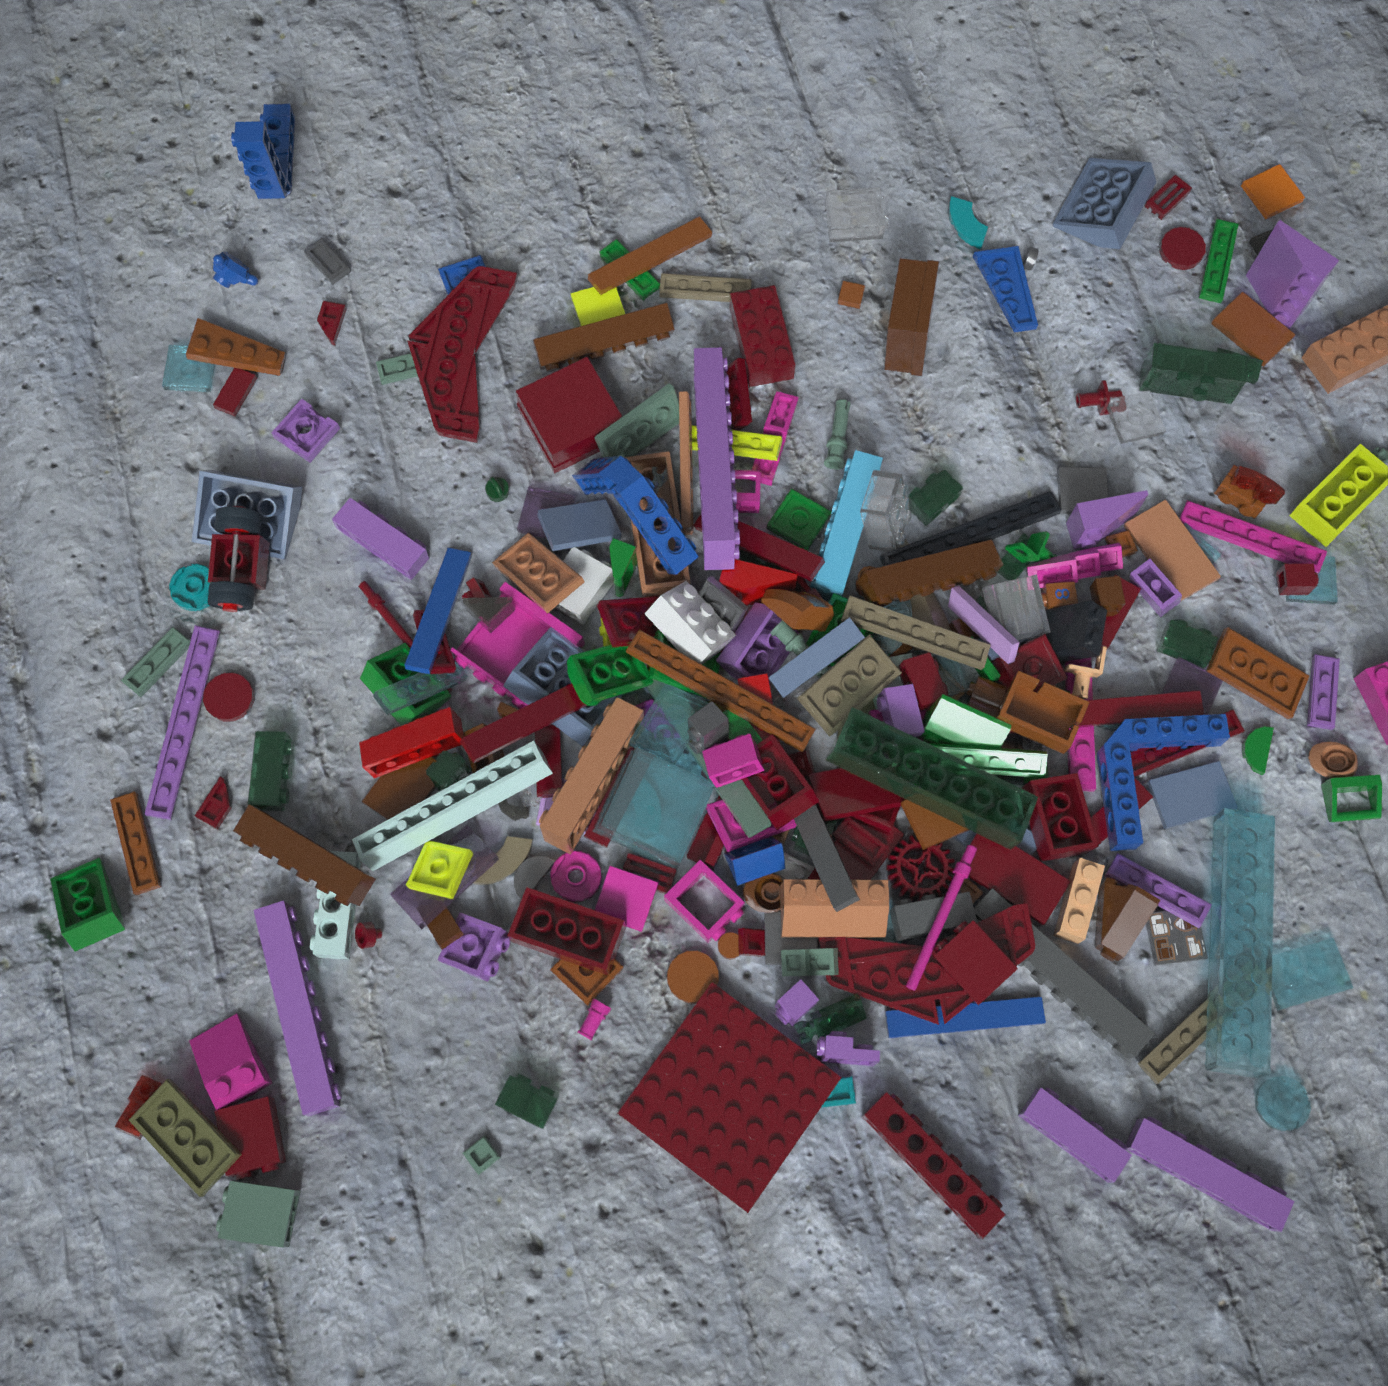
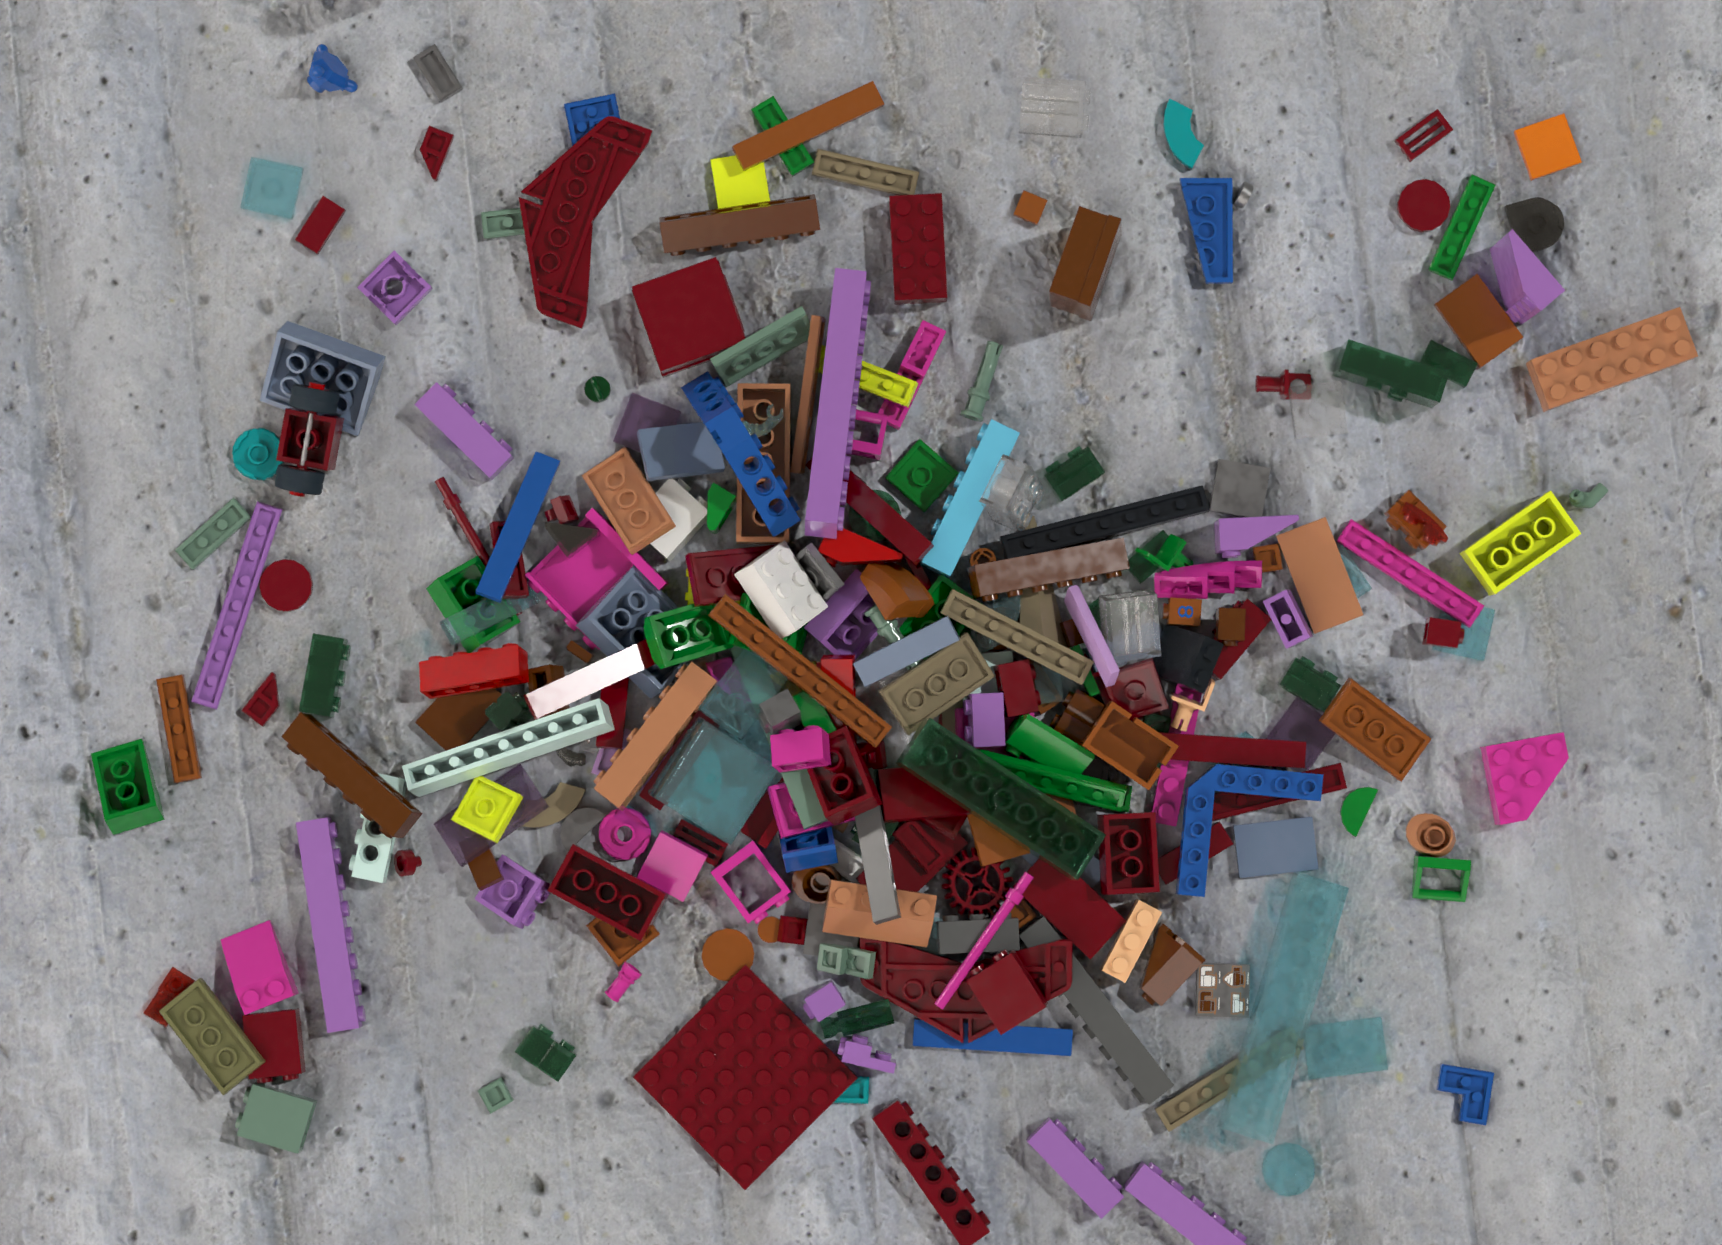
camera: 10 degrees right, 15 degrees up
dark orange wing [186,318,286,376] -> none
dark red tile [725,358,752,431] -> none
sand blue slope [1053,158,1156,249] -> none
medium lavender tile [1105,853,1212,928] -> none
medium lavender tile [1307,654,1340,730] -> none

